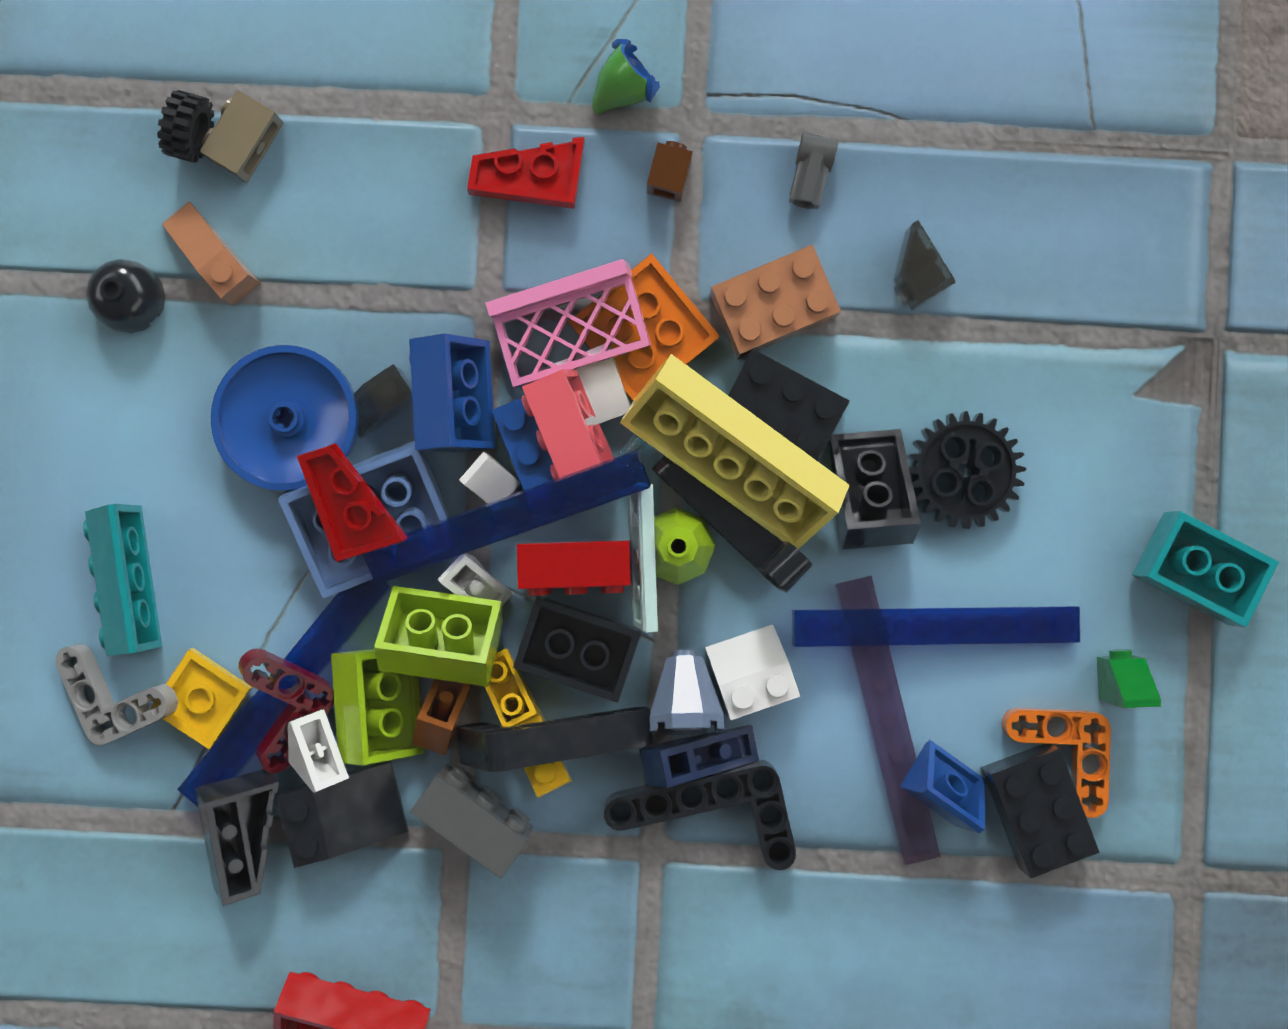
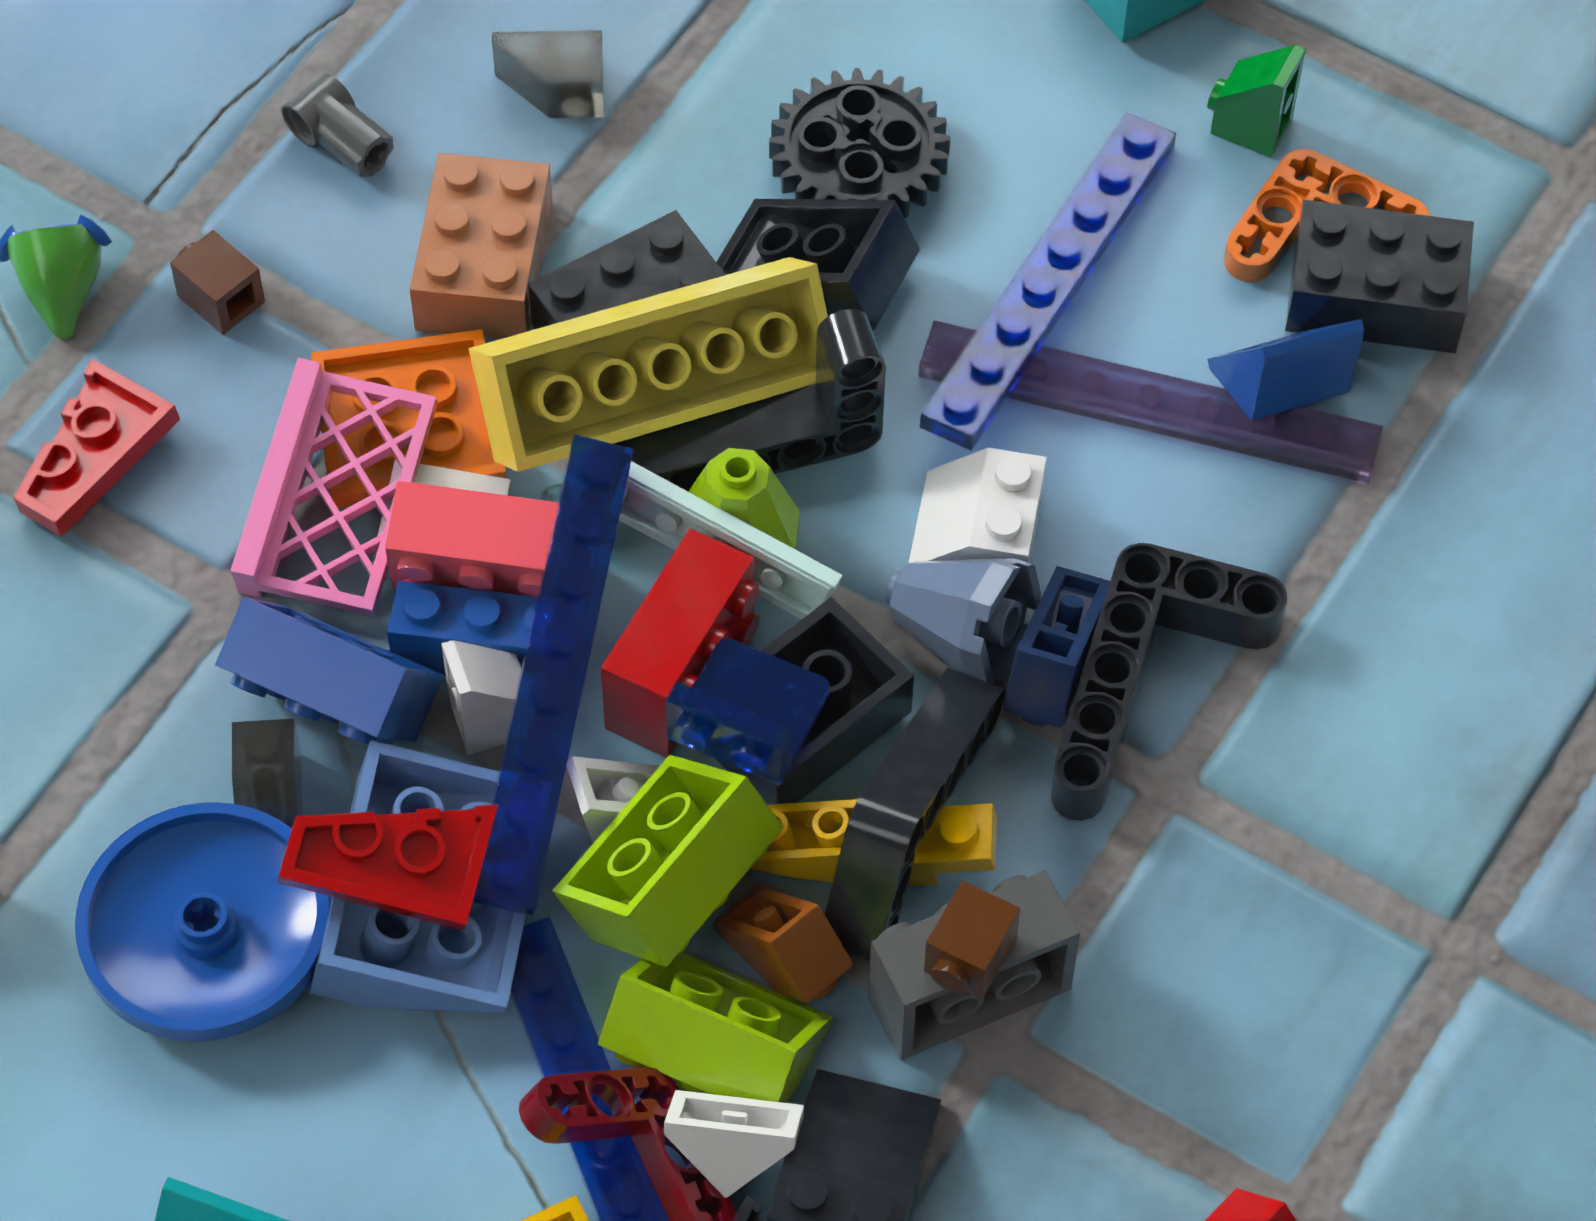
camera: 60 degrees left, 30 degrees down
none -> clear blue bracket [666,638,830,785]
none -> reddish brown brick [924,880,1020,999]

